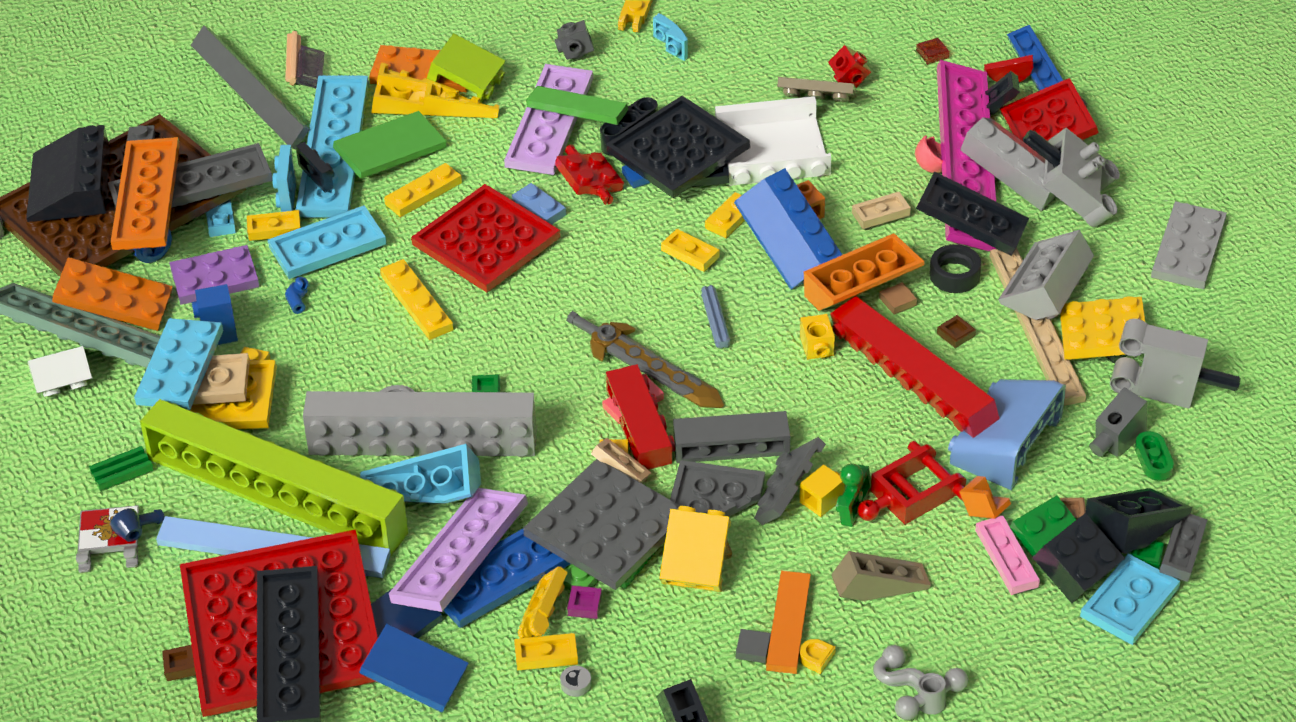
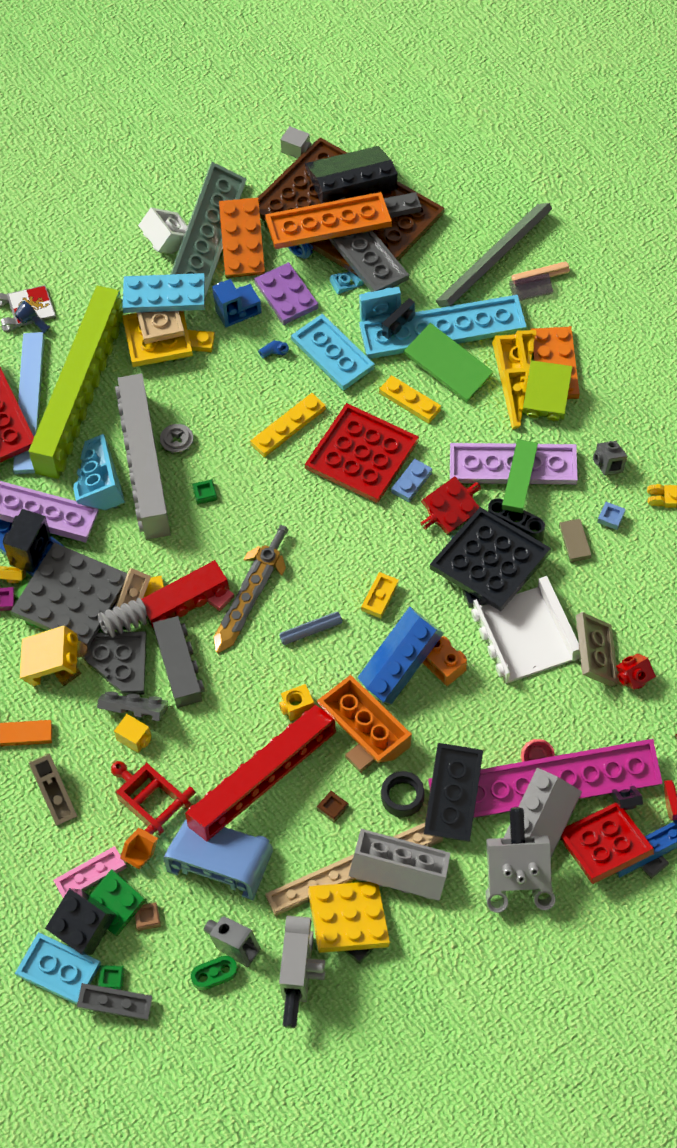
camera: 80 degrees right, 15 degrees up
green tile [89,446,154,491] -> none
yellow plate [247,210,301,241] -> none
medium azure slope [653,13,688,61] -> none
yellow plate [705,192,745,239] -> none
green plate [836,463,871,527] -> none
tan plate [852,192,911,229] -> none
black slope [1085,488,1192,554] -> none
light grey plate [1151,201,1227,290] -> none
none -> black brick [3,509,52,573]
none -> light grey piece [98,598,147,638]
none -> dark tan tile [559,519,591,562]
none -> medium blue plate [597,502,626,530]

